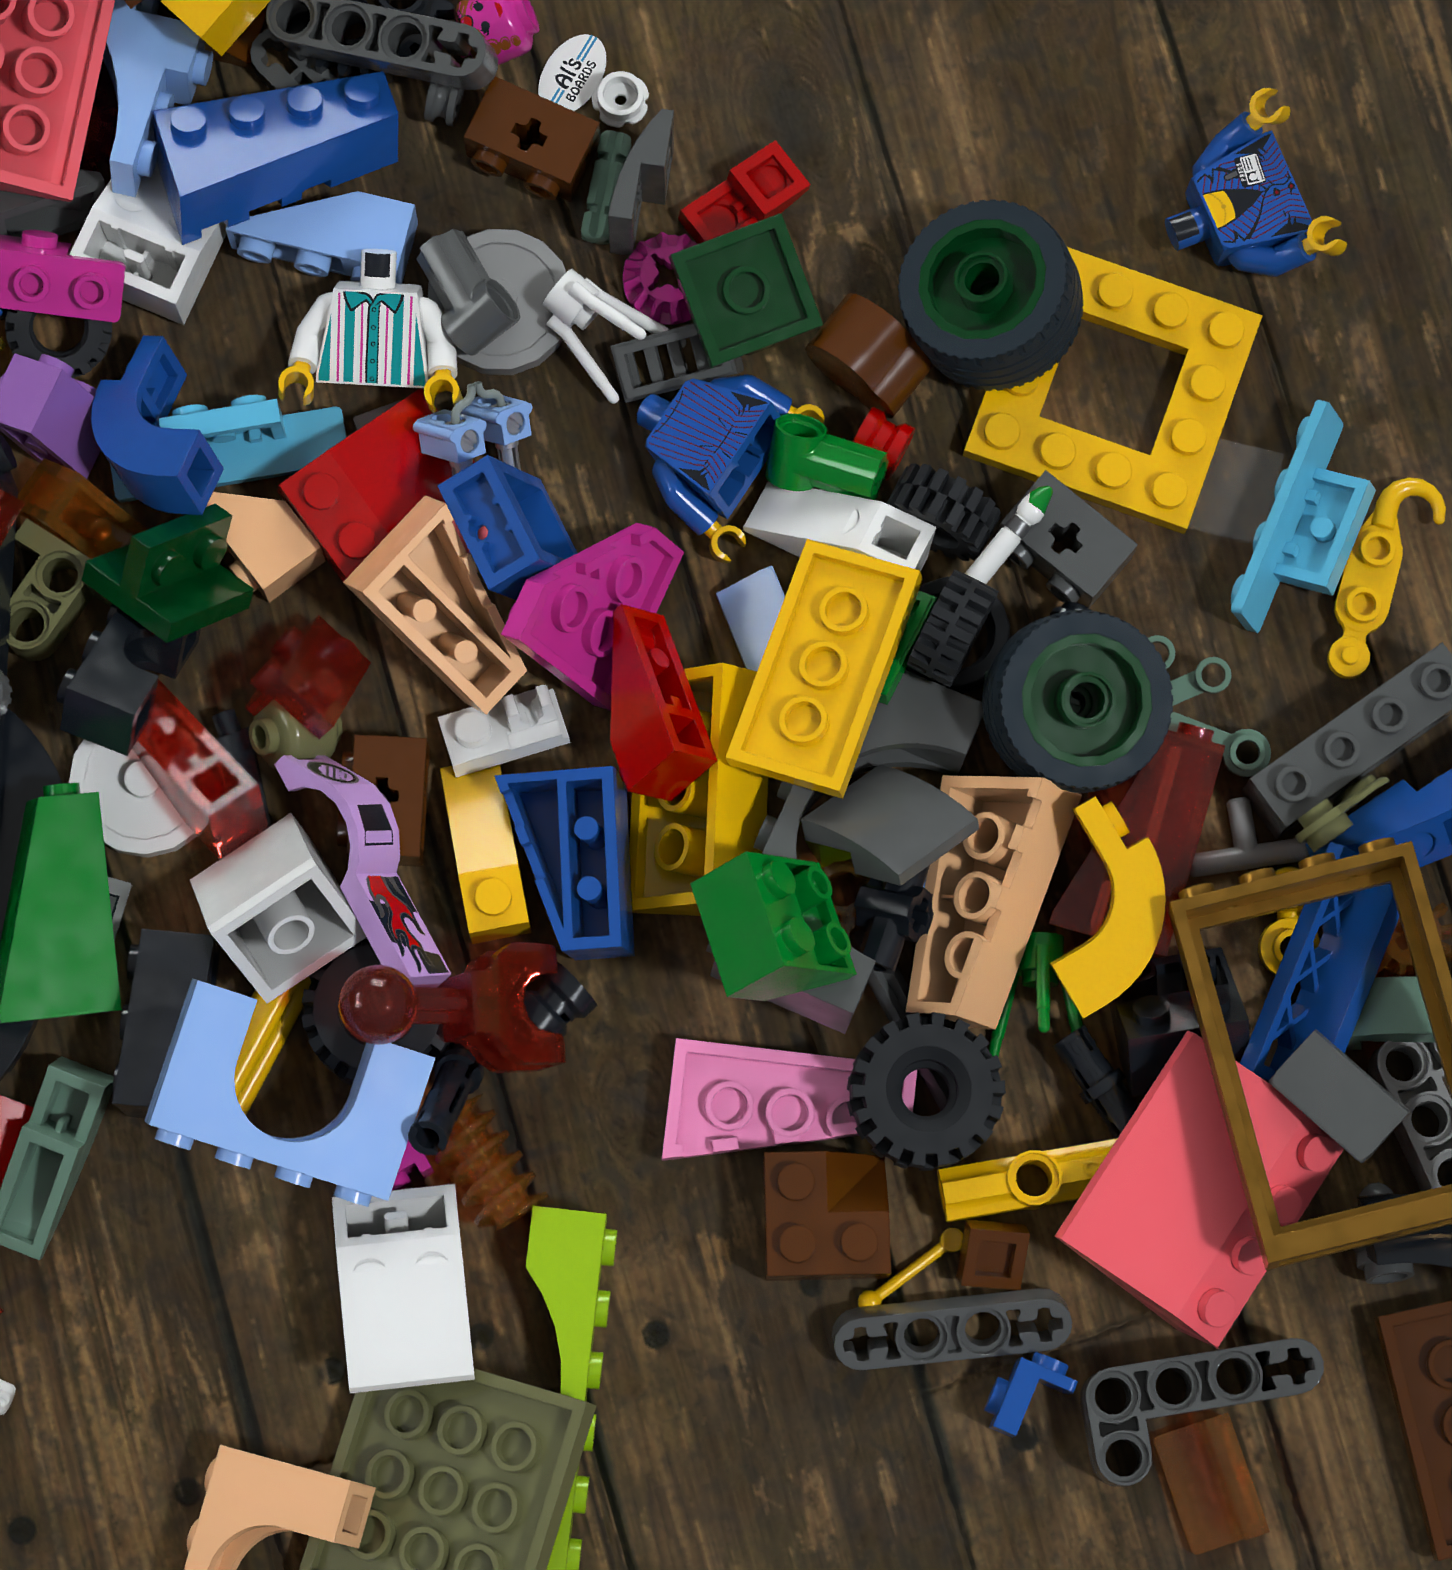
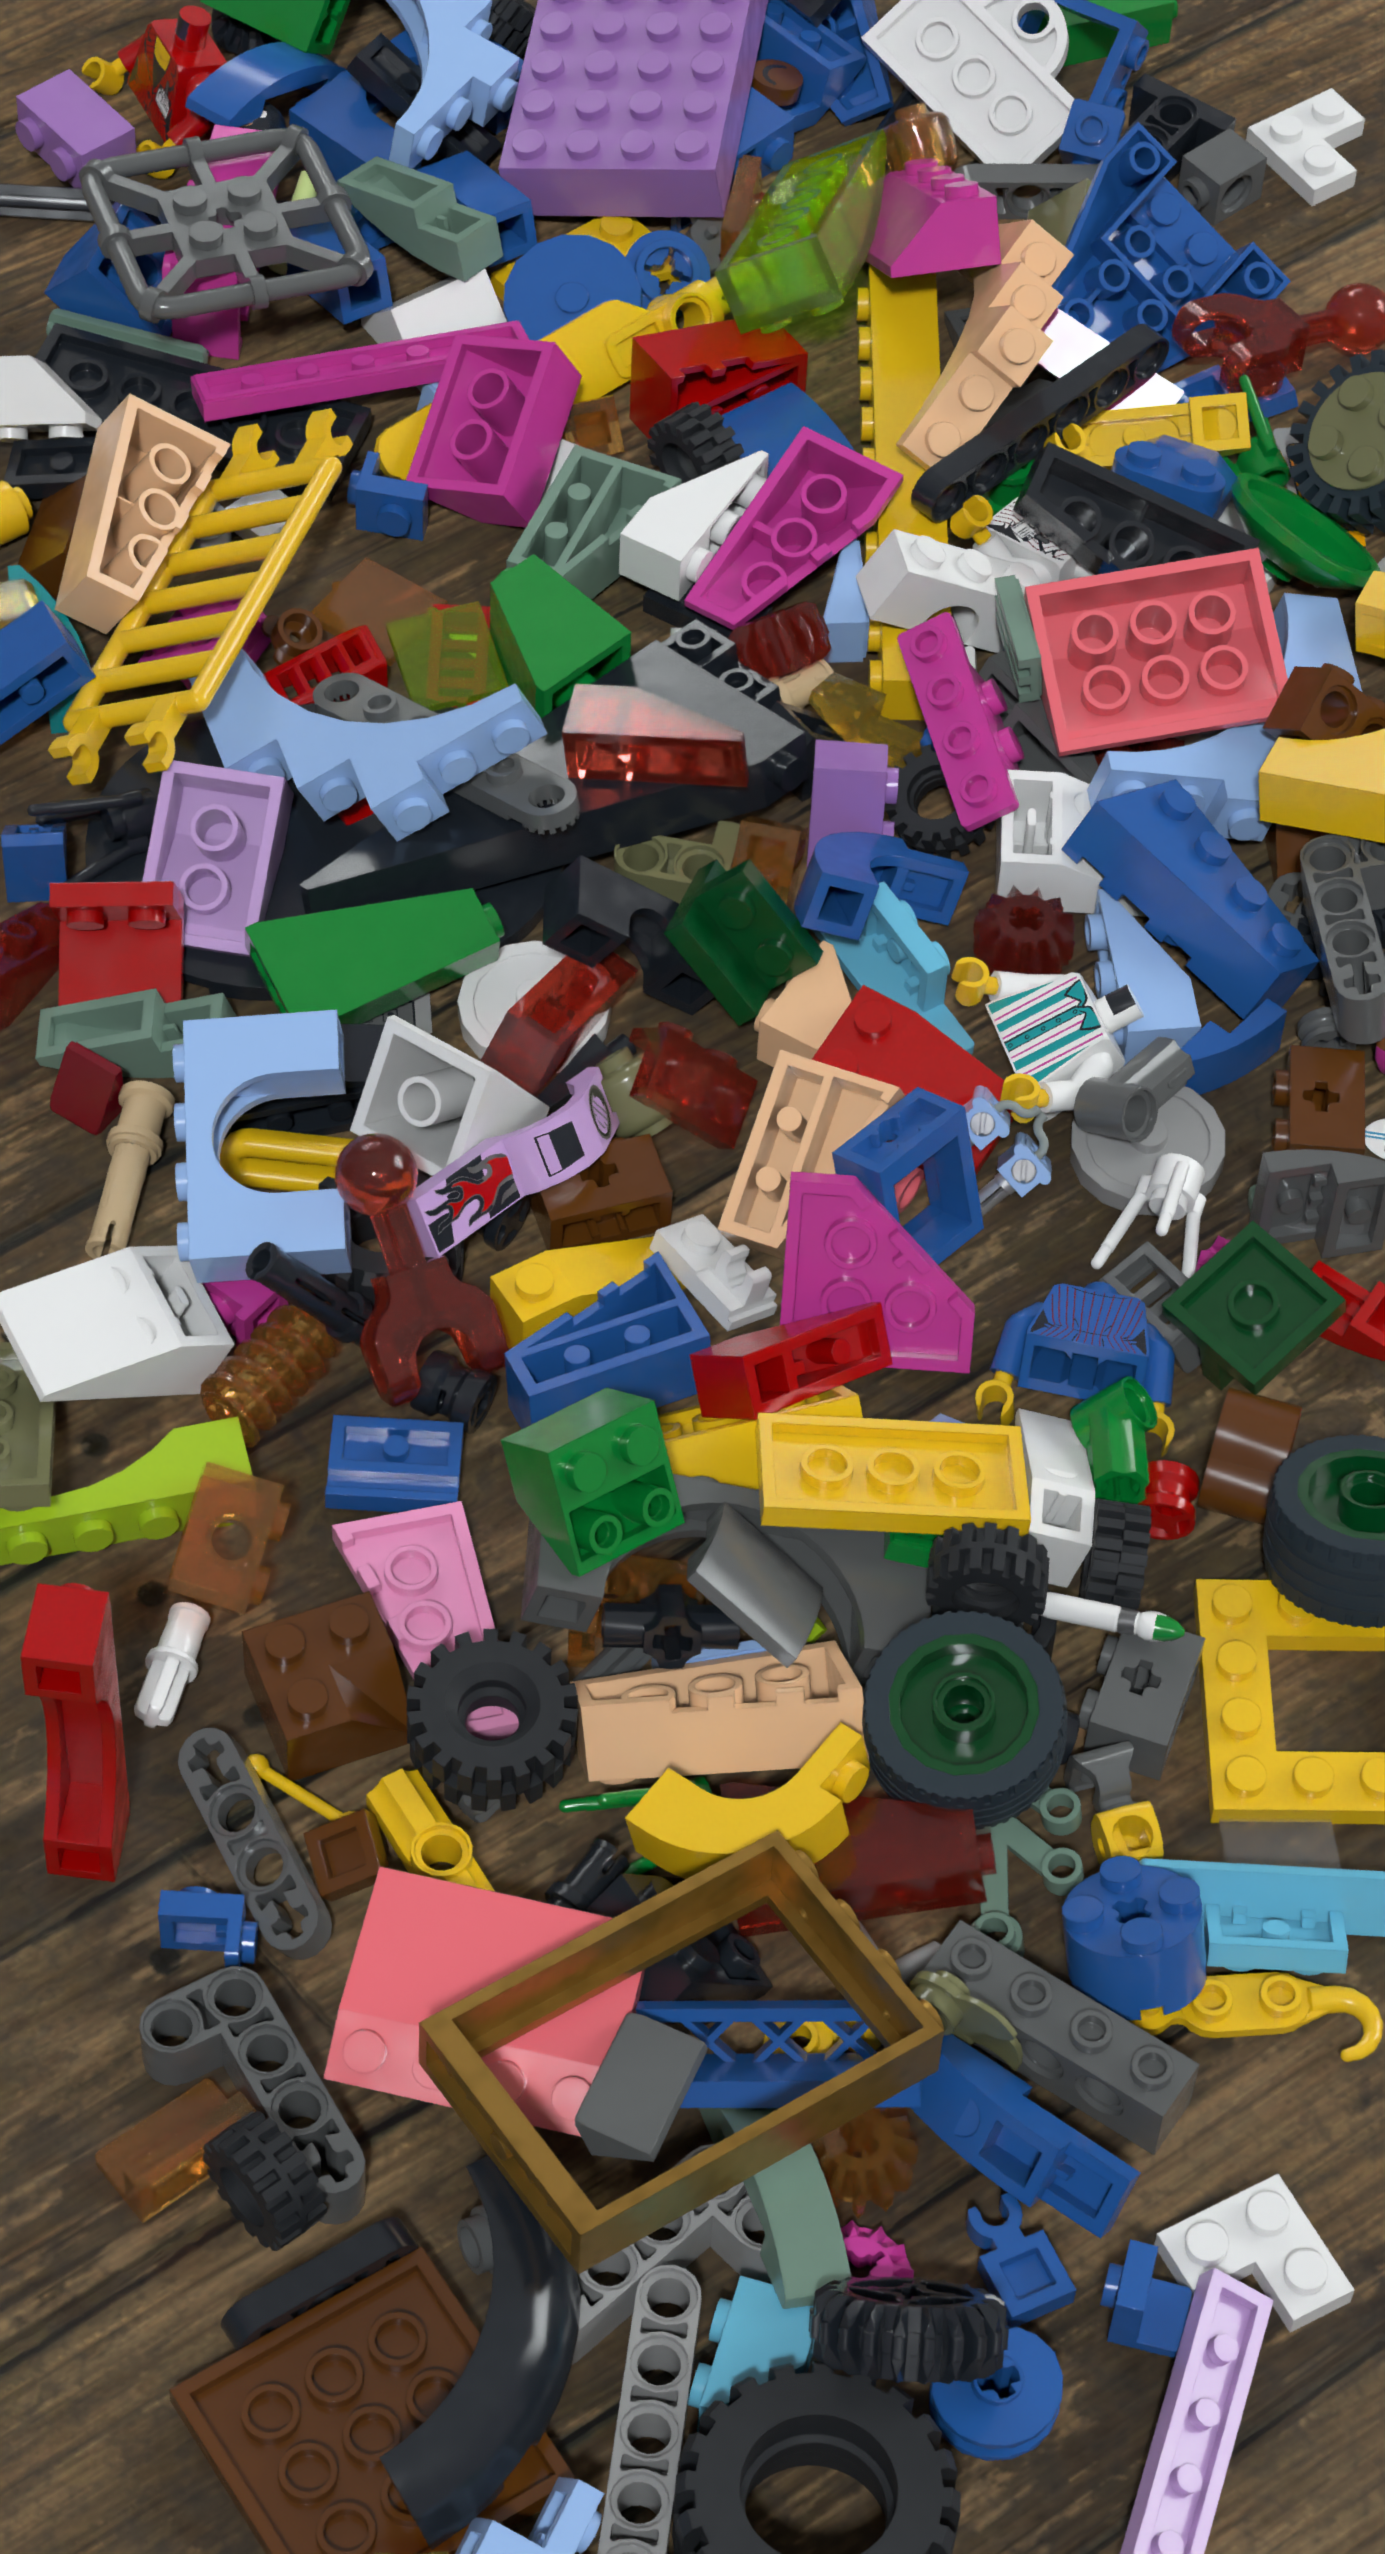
camera: 70 degrees right, 25 degrees down
none -> red arch [20,1583,130,1882]
none -> dark red slope [50,1041,123,1135]
none -> tan pin [85,1080,175,1259]
none -> white axle [134,1602,211,1729]
none -> clear orange brick [164,1462,291,1616]
none -> black tyre [203,2111,327,2251]
none -> black beam [221,2217,420,2351]
none -> blue plate [325,1415,464,1513]
none -> clear red gear [973,885,1075,976]
none -> blue brick [1062,1856,1207,2021]
none -> leg [1064,1741,1164,1866]
none -> blue slope [1181,998,1287,1095]

